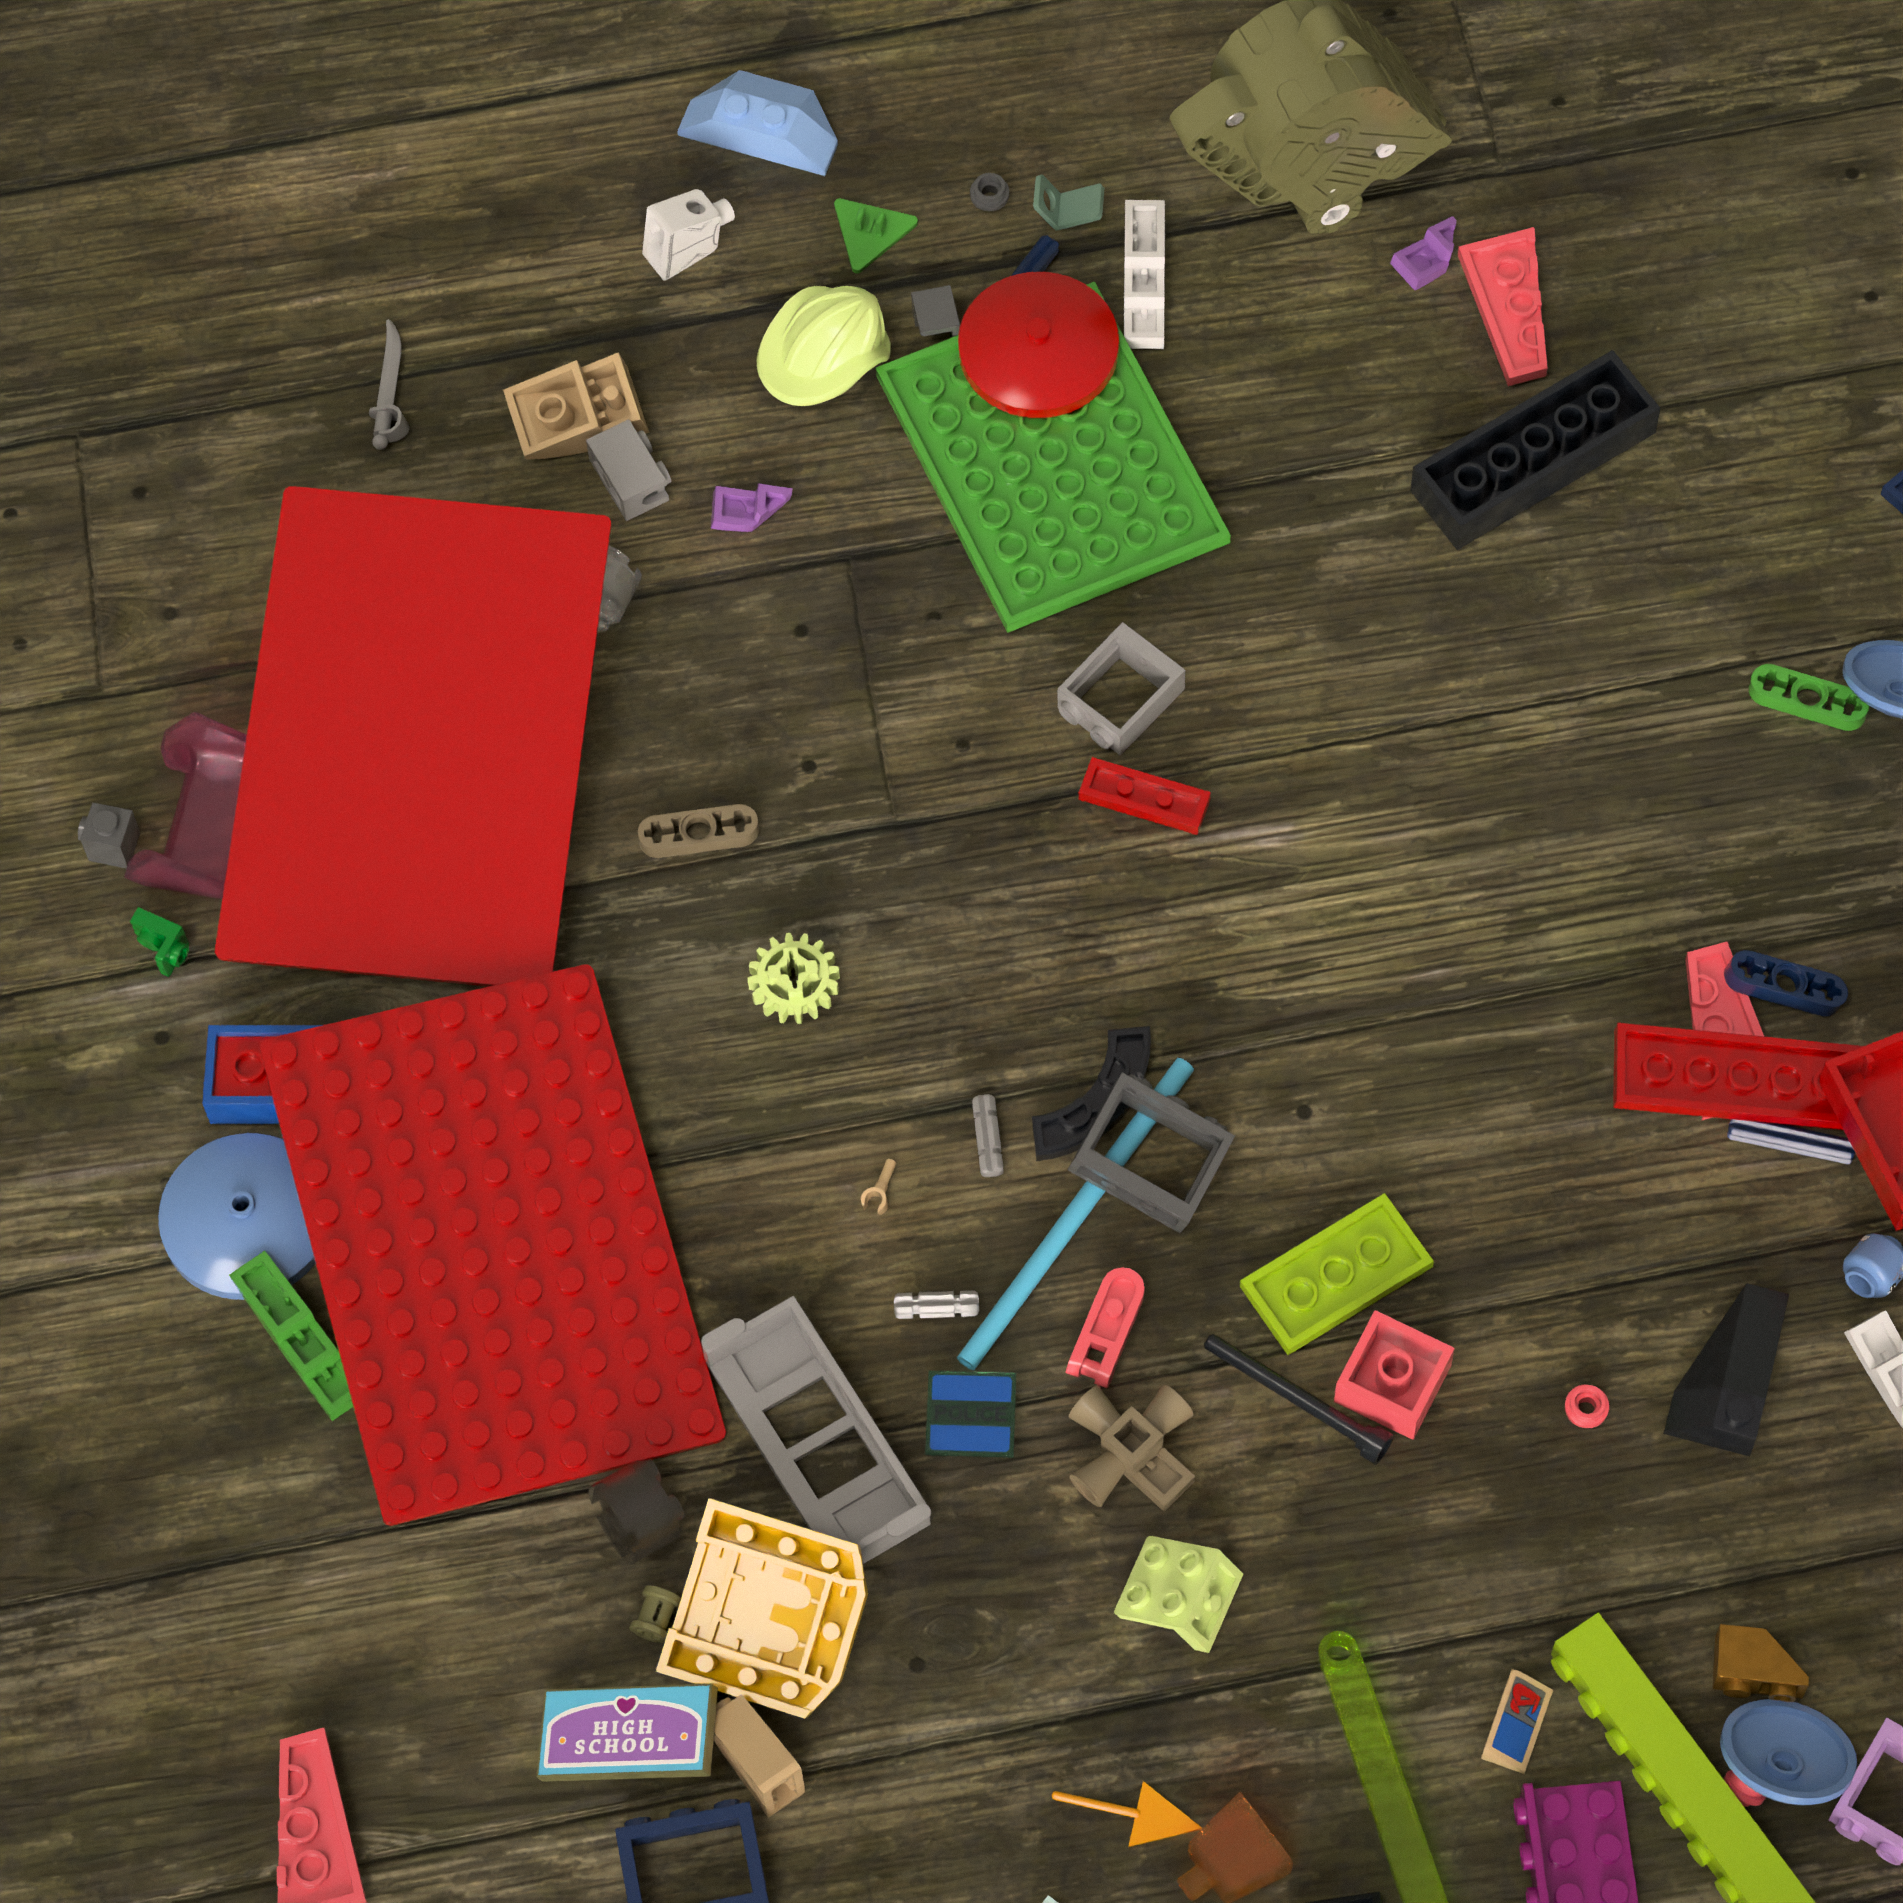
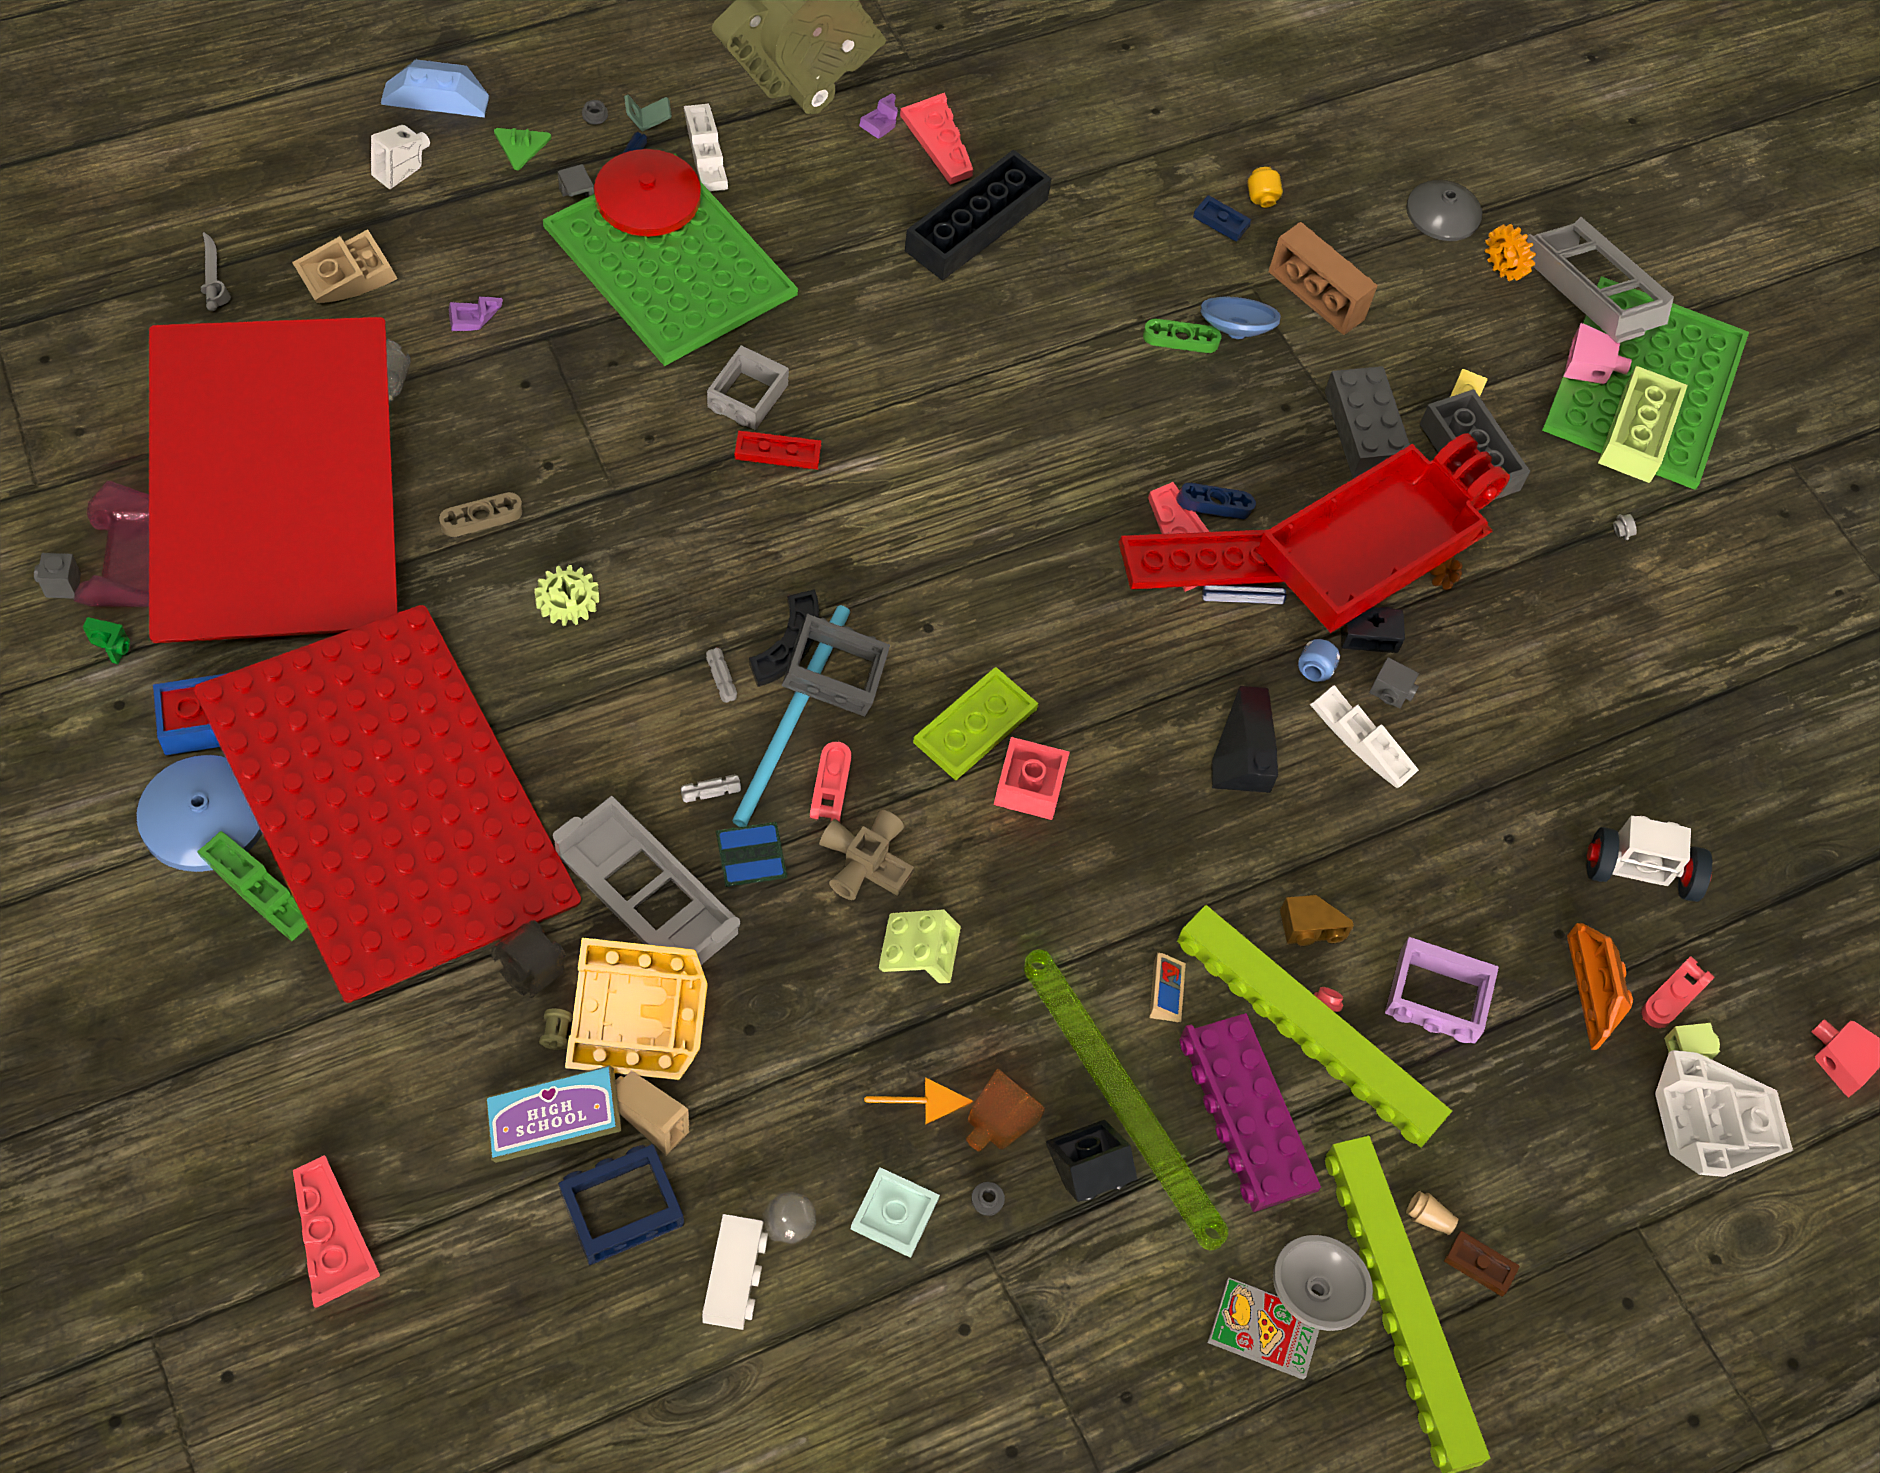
camera: 25 degrees left, 5 degrees down
light grey brick [586,419,671,521] -> none
yellowish green piece [757,286,891,406] -> none
tan hand [861,1159,896,1215] -> none
black piece [1204,1334,1394,1465] -> none
coral plate [1565,1385,1609,1428] -> none
medium blue dish [1720,1699,1857,1805] -> none

